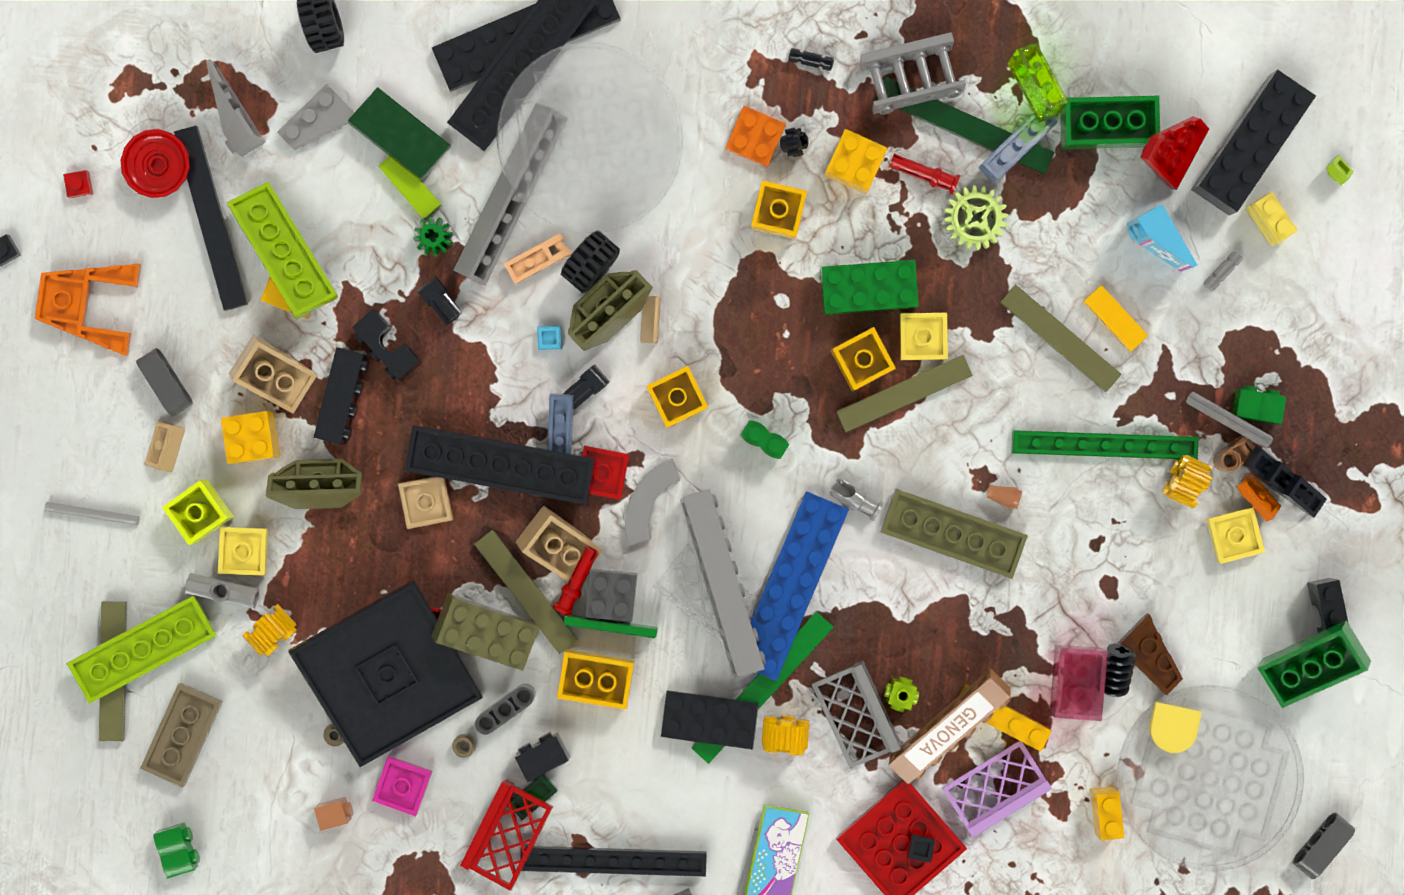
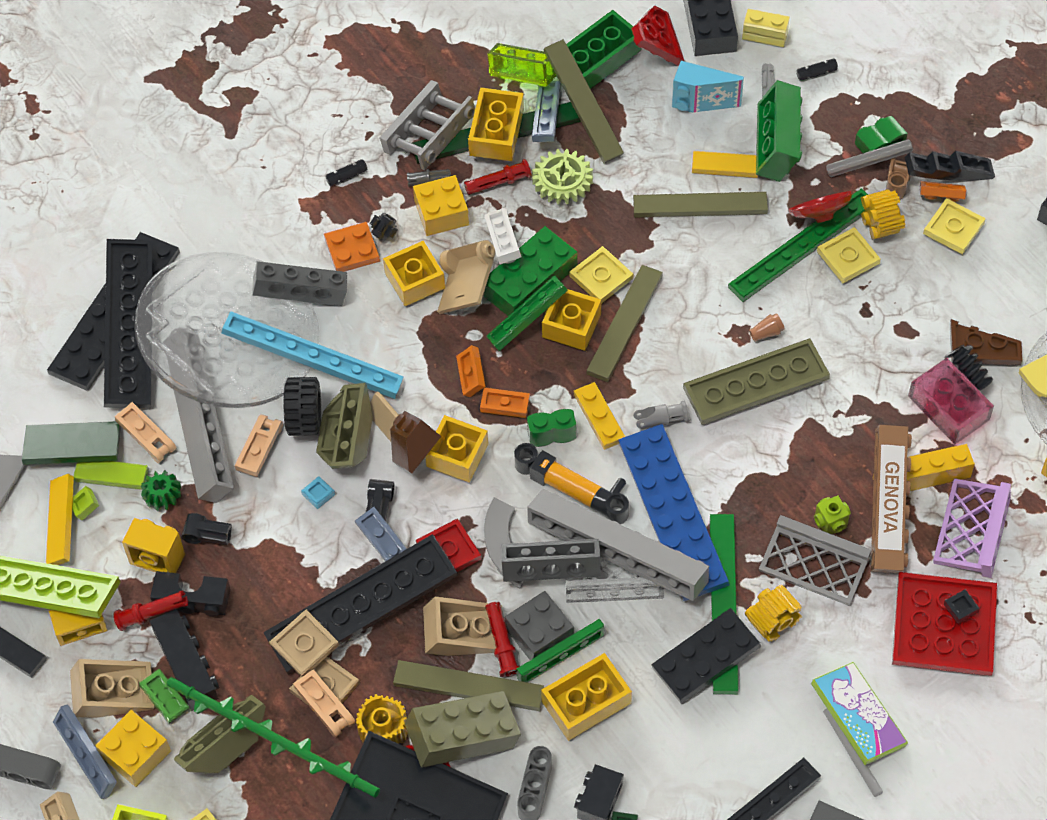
camera: 40 degrees left, 30 degrees down
none -> yellow tile [46,474,74,565]
none -> sand blue tile [53,704,117,799]
none -> lime plate [72,486,99,520]
none -> red pin [113,591,188,631]
none -> light nougat plate [115,402,177,463]
none -> yellow brick [122,518,185,573]
none -> bright green plate [139,669,189,724]
none -> green plant [166,677,380,798]
none -> medium azure plate [221,311,404,399]
none -> dark grey brick [252,261,347,306]
none -> tan tile [269,610,340,677]
none -> light nougat plate [293,670,356,738]
none -> yellow brick [356,694,408,744]
none -> reddish brown slope [390,411,442,474]
none -> dark grey axle [407,169,451,187]
none -> tan door [437,240,495,314]
none -> orange plate [456,345,485,397]
none -> yellow brick [468,87,524,161]
none -> orange plate [480,388,530,418]
none -> white plate [484,208,521,264]
none -> green tile [486,276,568,351]
none -> dark grey brick [501,539,601,582]
none -> black piece [514,443,629,524]
none -> olive tile [543,39,624,164]
none -> yellow plate [574,382,625,450]
none -> green brick [756,80,803,182]
none -> red hat [788,191,852,222]
none -> black axle [796,58,838,81]
none -> light yellow plate [817,227,881,283]

